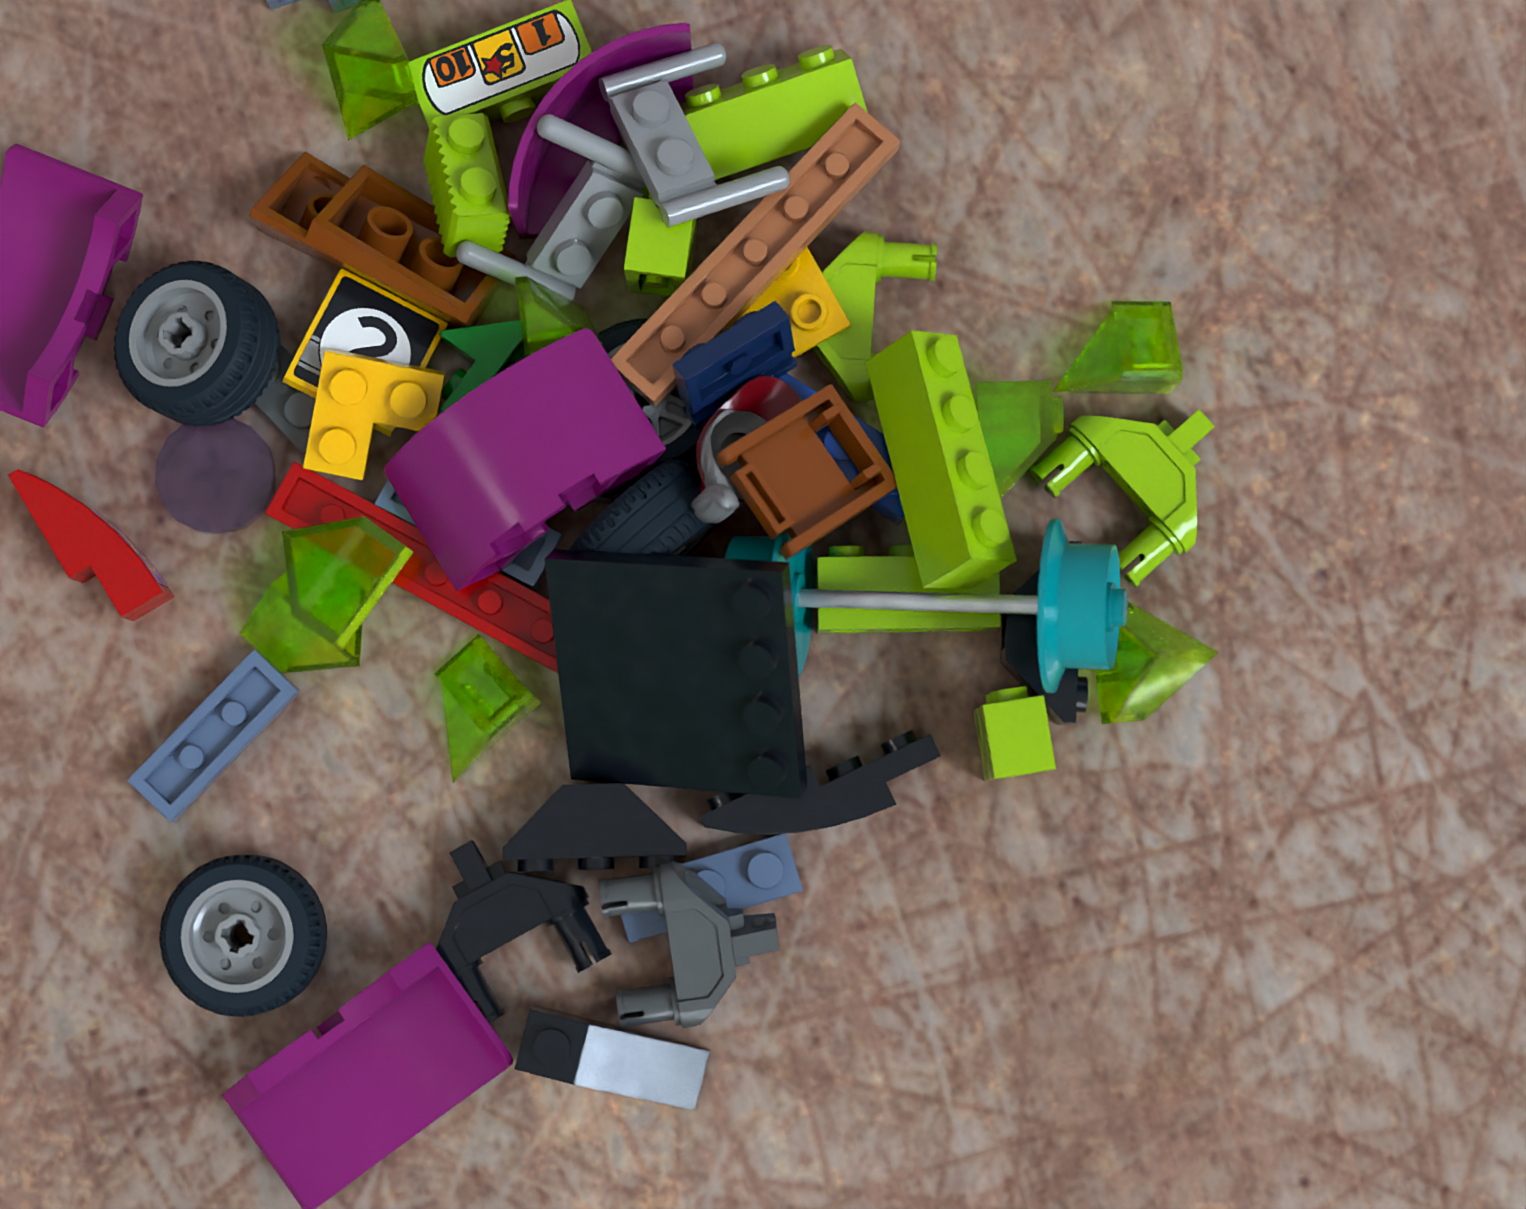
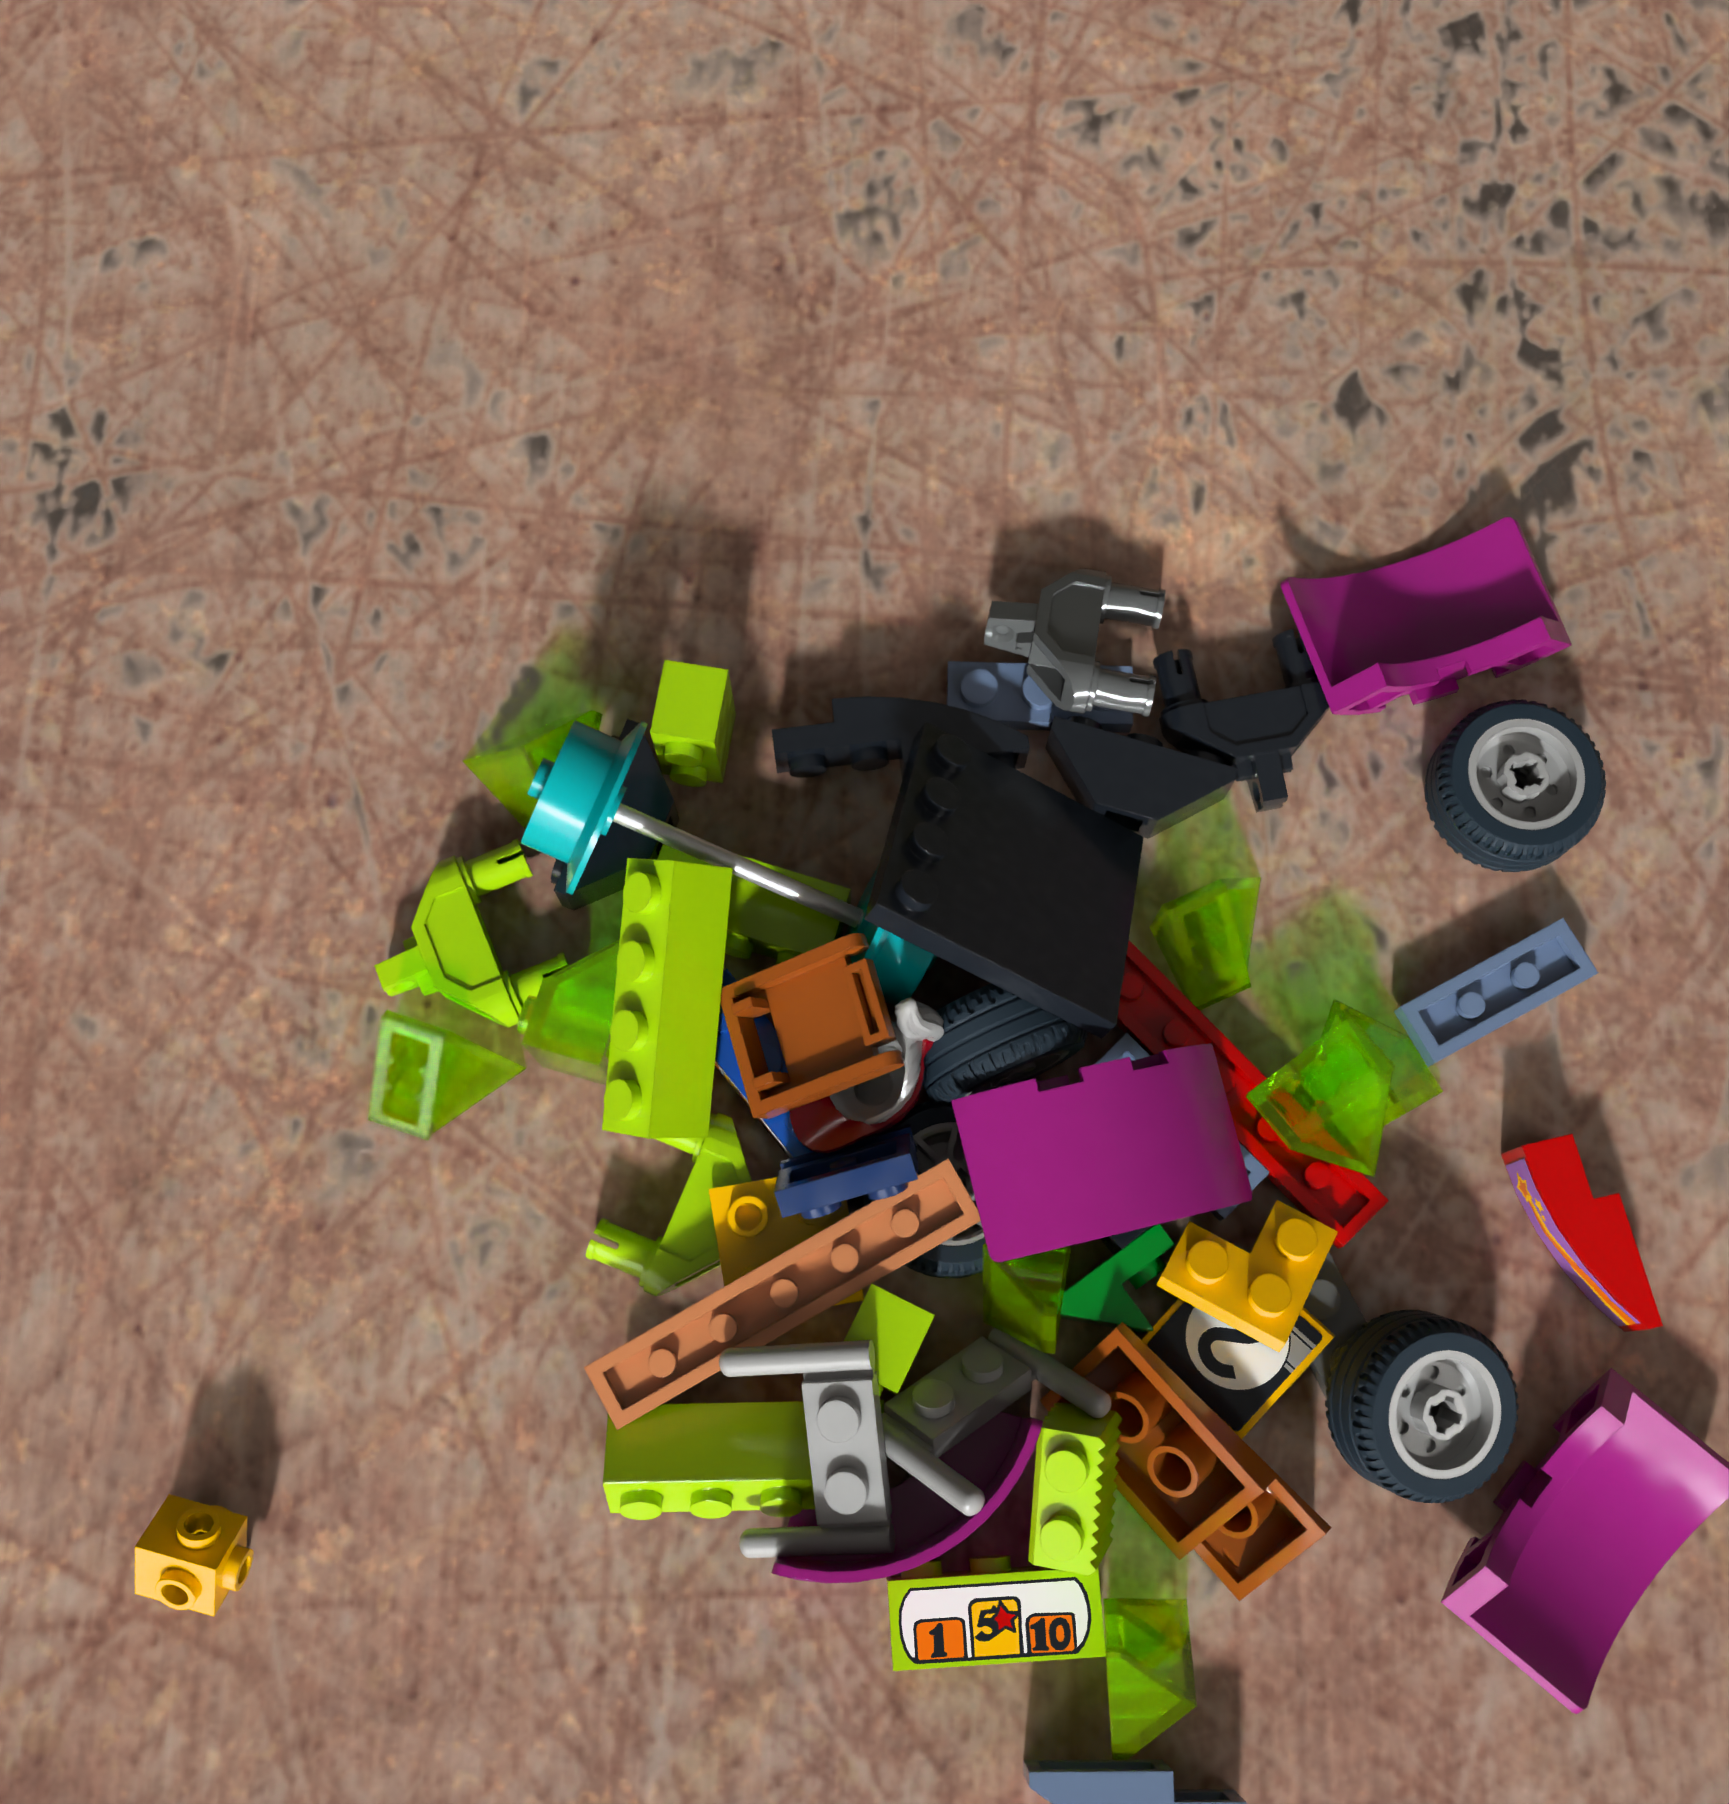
camera: 160 degrees left, 10 degrees down
clear purple tile [155,418,276,534] -> none
slope [514,1005,710,1110] -> none

